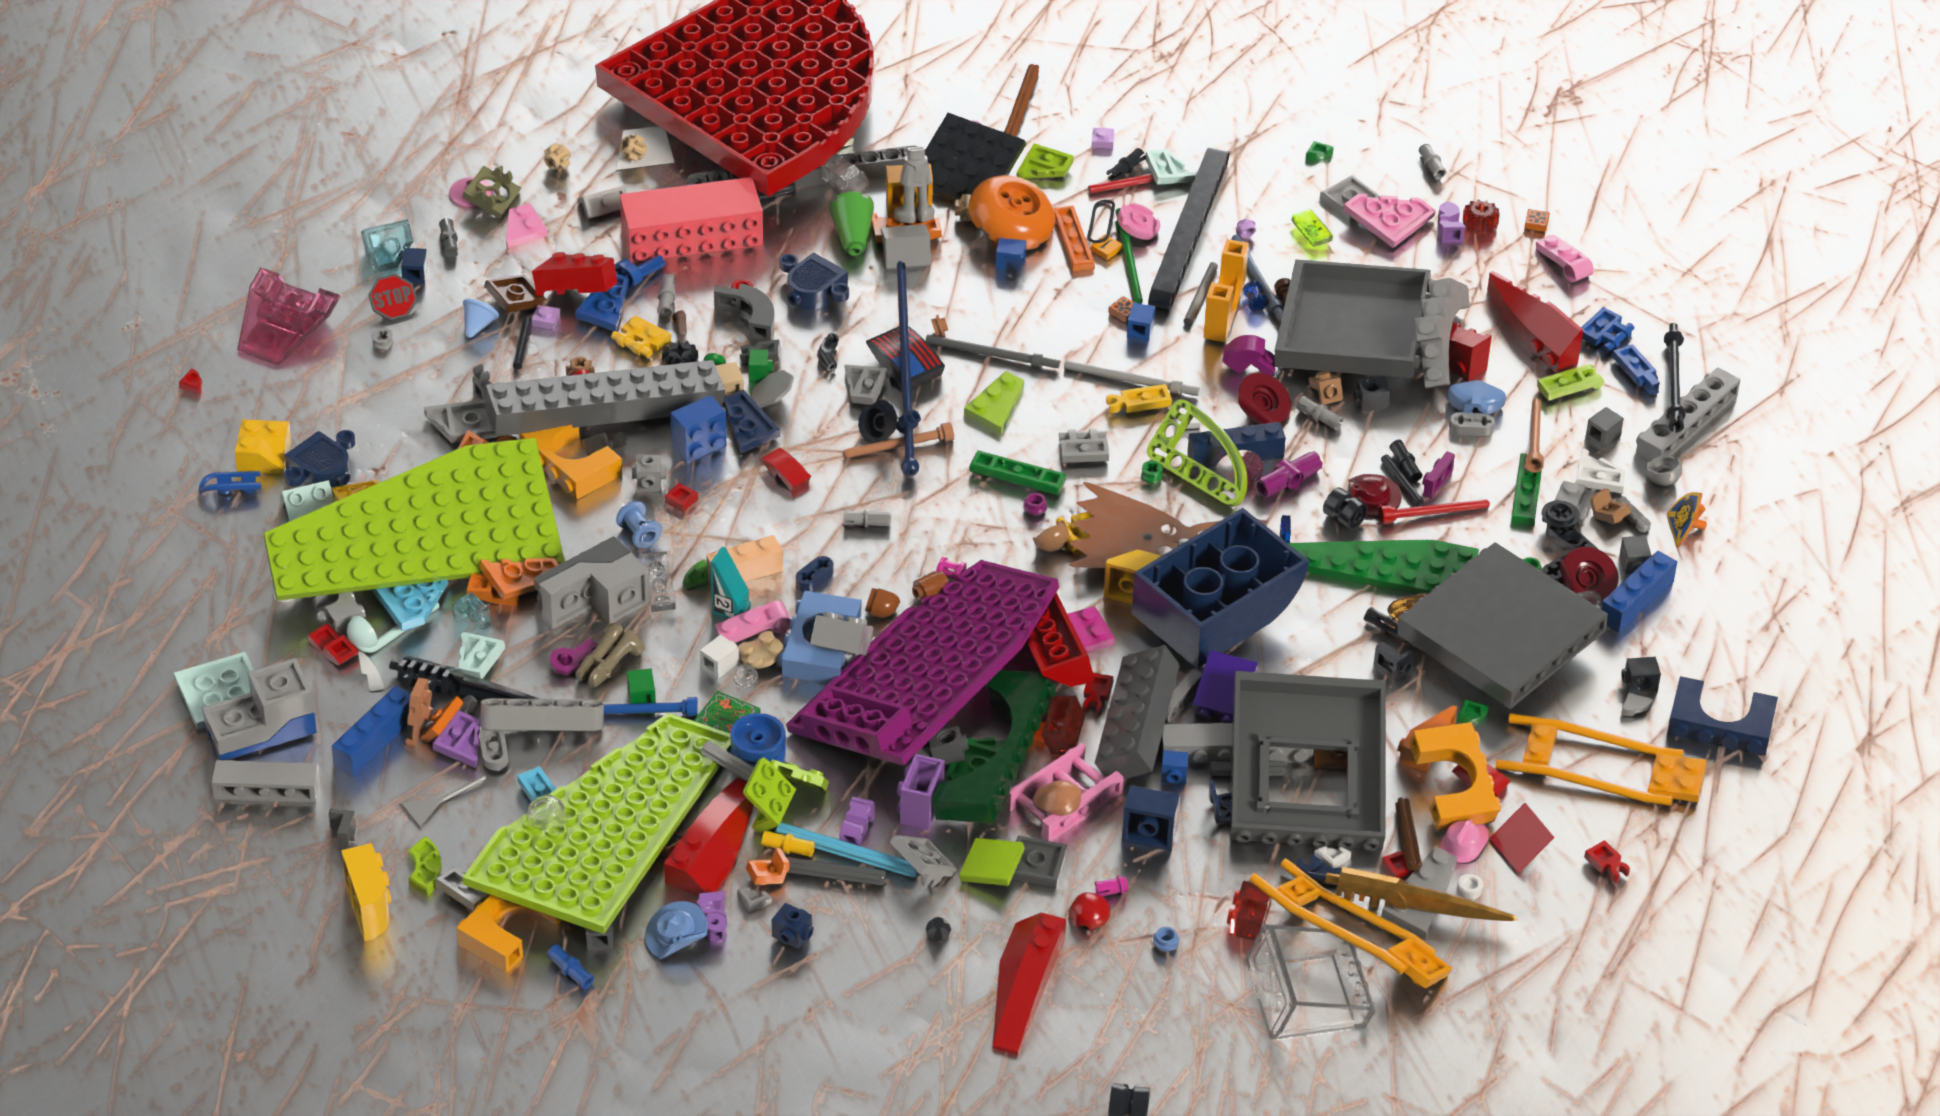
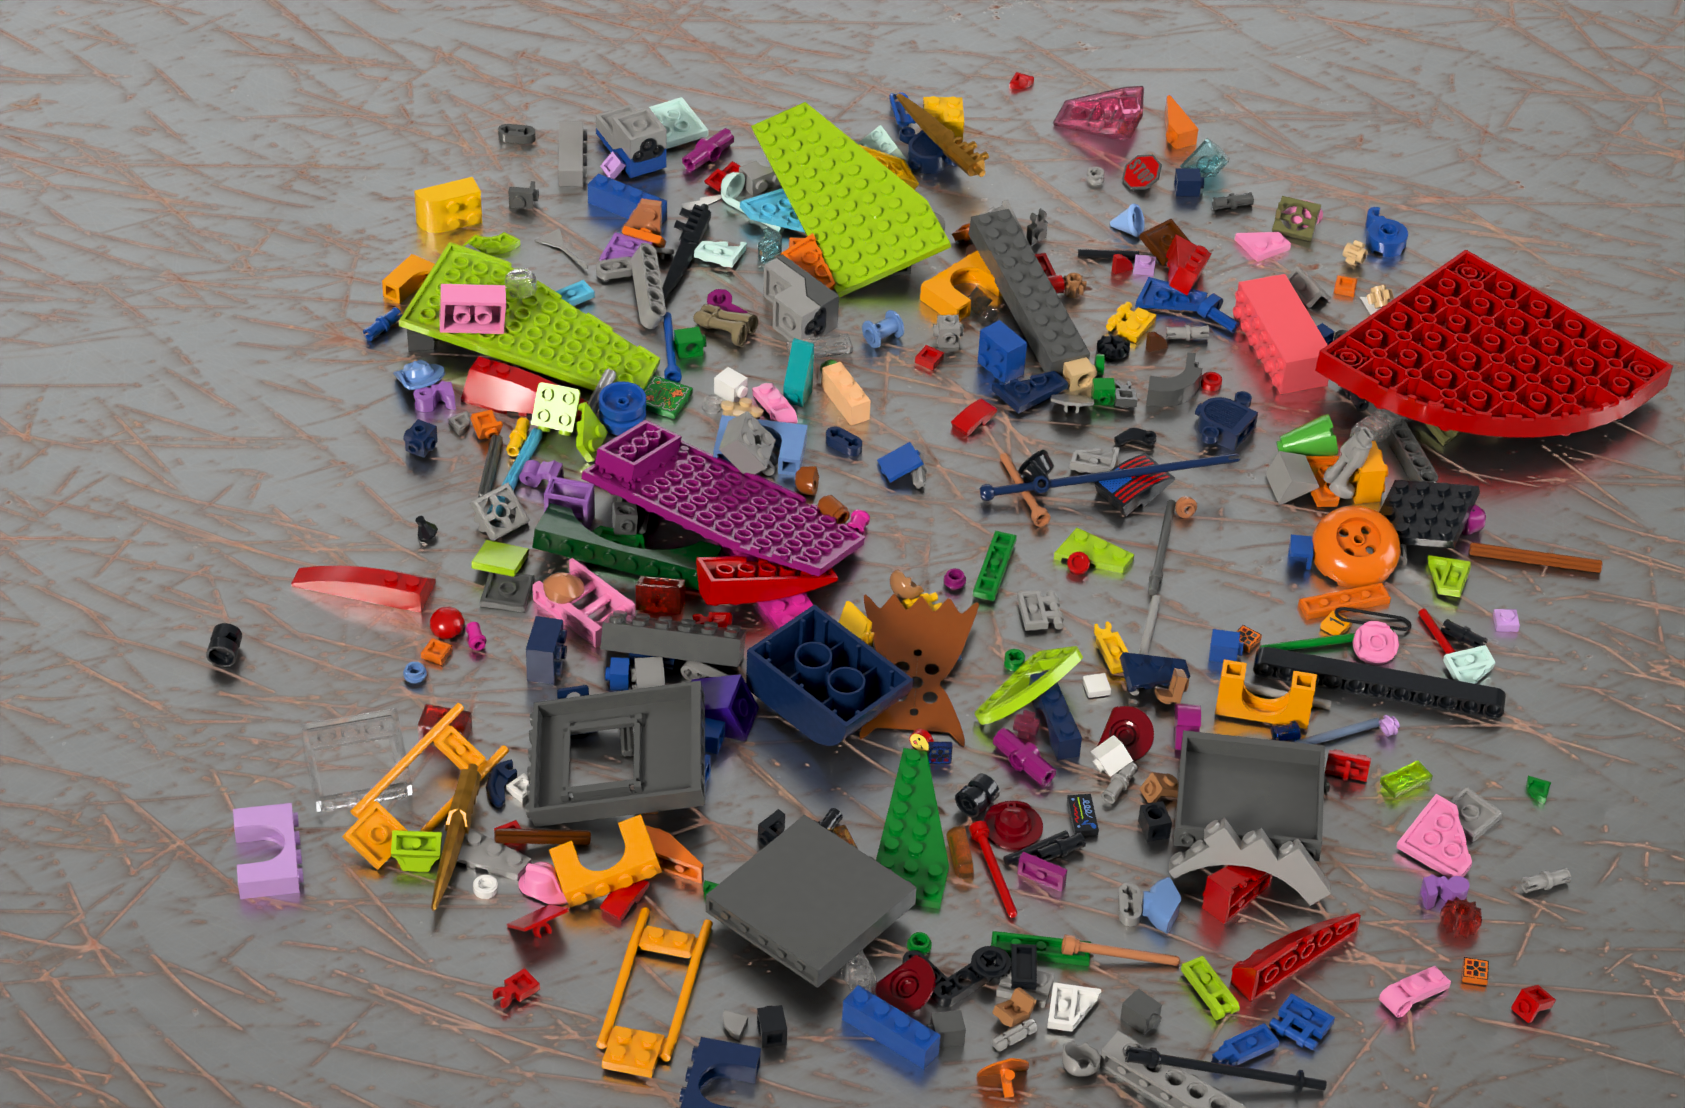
camera: 85 degrees right, 0 degrees up
none -> lavender arch [233,803,304,899]
none -> lime slope [391,830,442,872]
none -> orange tile [421,638,453,666]
none -> bright pink brick [439,284,506,334]
none -> dark grey beam [498,124,536,144]
none -> lavender plate [600,151,626,179]
none -> magenta piece [682,128,734,172]
none -> blue piece [877,442,924,483]
none -> pearl gold piece [896,94,989,177]
none -> clear orange brick [946,825,974,879]
none -> black tile [1011,944,1037,990]
none -> red tile [1067,552,1090,575]
none -> black tile [1067,794,1099,836]
none -> white brick [1090,735,1133,777]
none -> red tile [1112,254,1133,275]
none -> dark blue wing [1119,652,1190,692]
none -> medium nougat bracket [1154,668,1189,704]
none -> orange slope [1165,95,1199,150]
none -> red hips [1325,749,1371,782]
none -> orange tile [1333,275,1357,297]
none -> blue piece [1365,207,1408,257]
none -> red bracket [1511,985,1556,1023]

